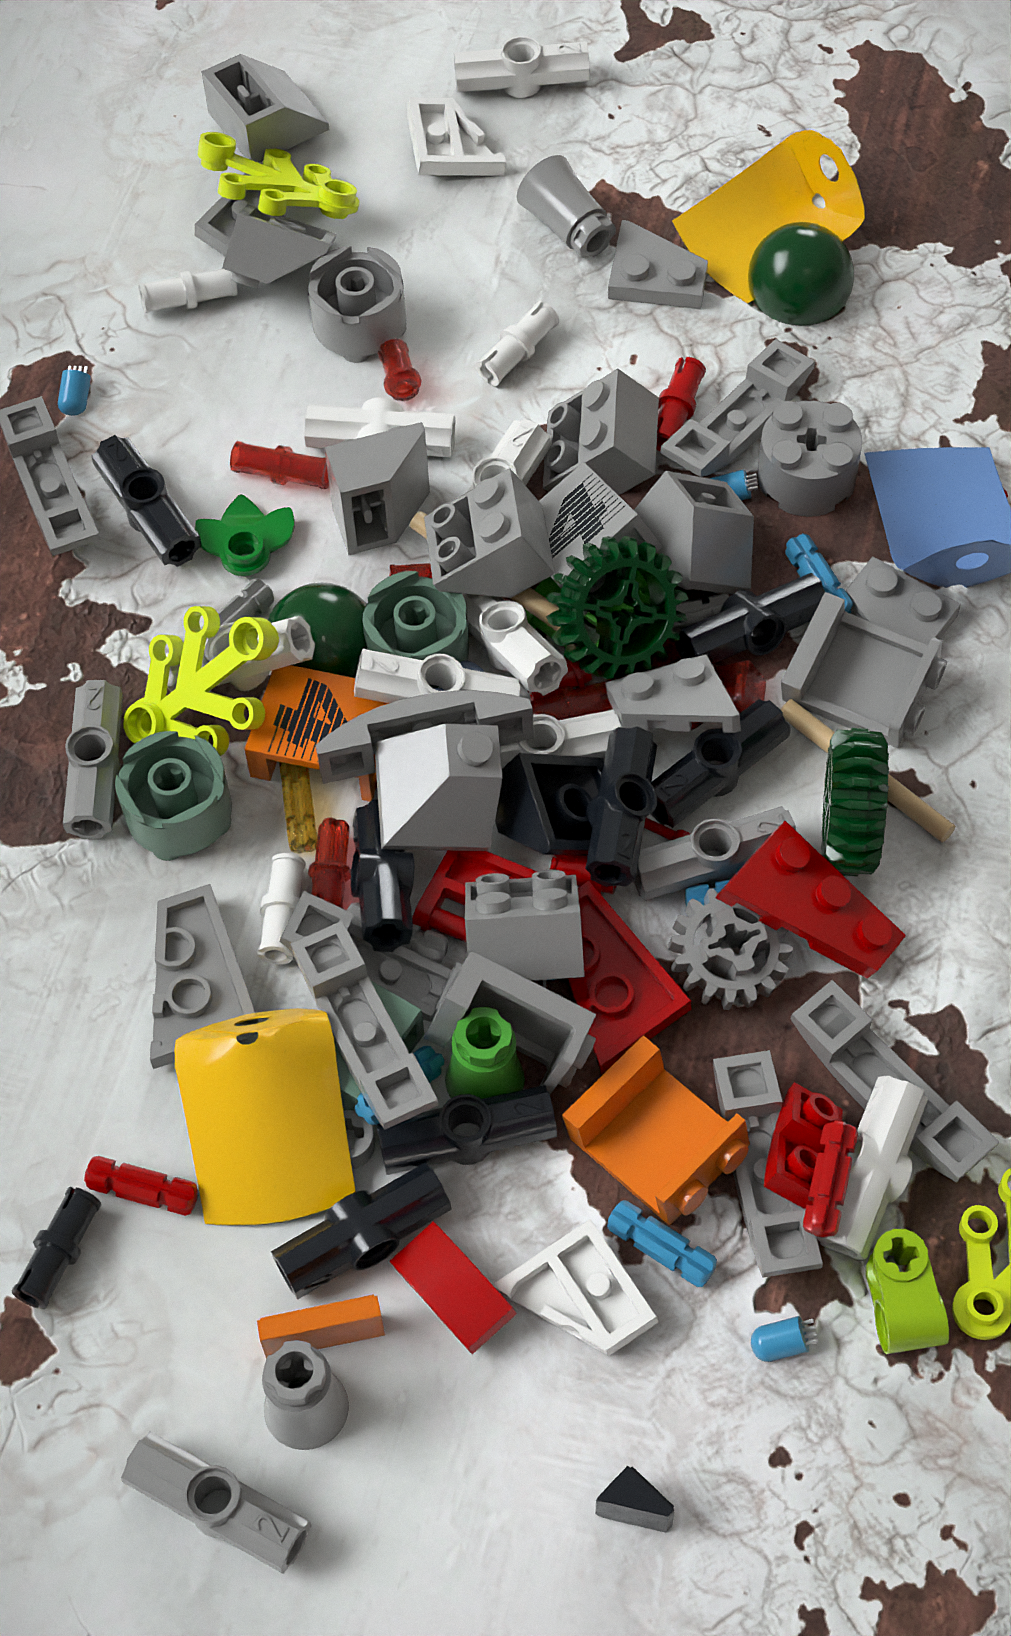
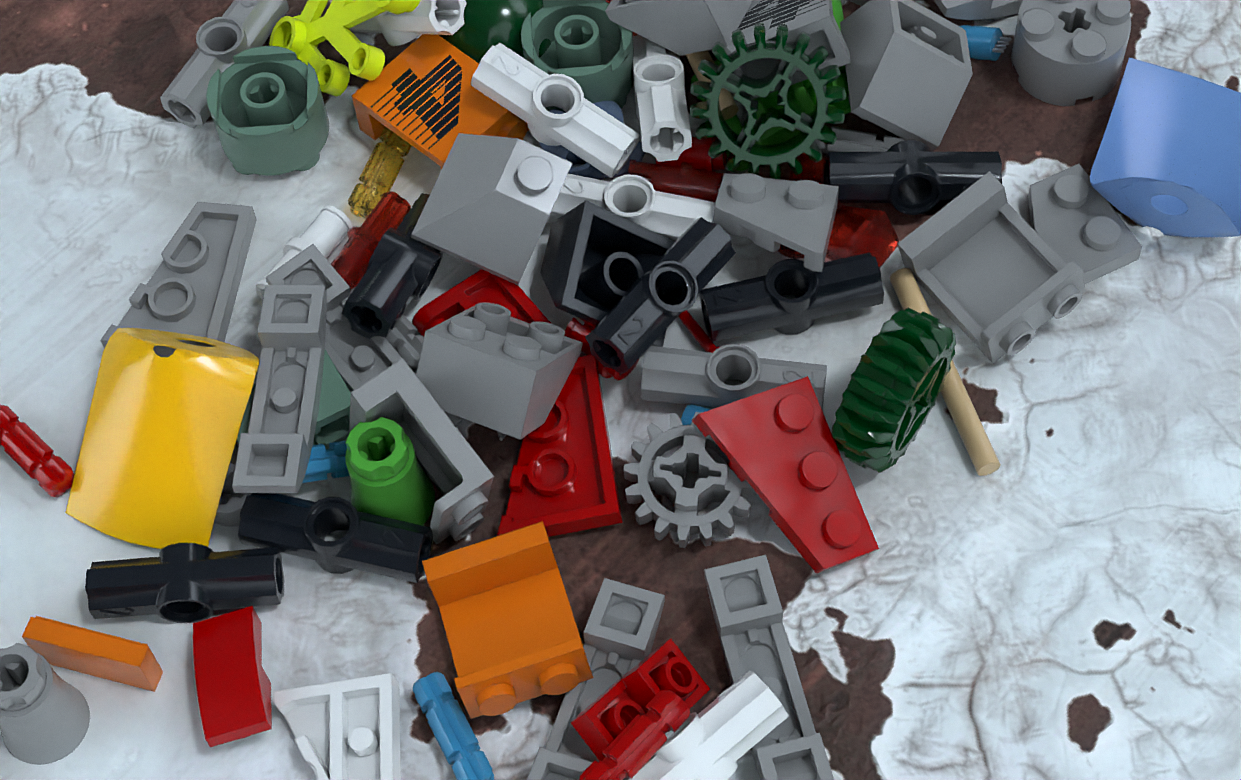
camera: 30 degrees right, 0 degrees up
light grey slope [315,690,534,784] -> none
dark azure axle [785,533,853,614] -> none

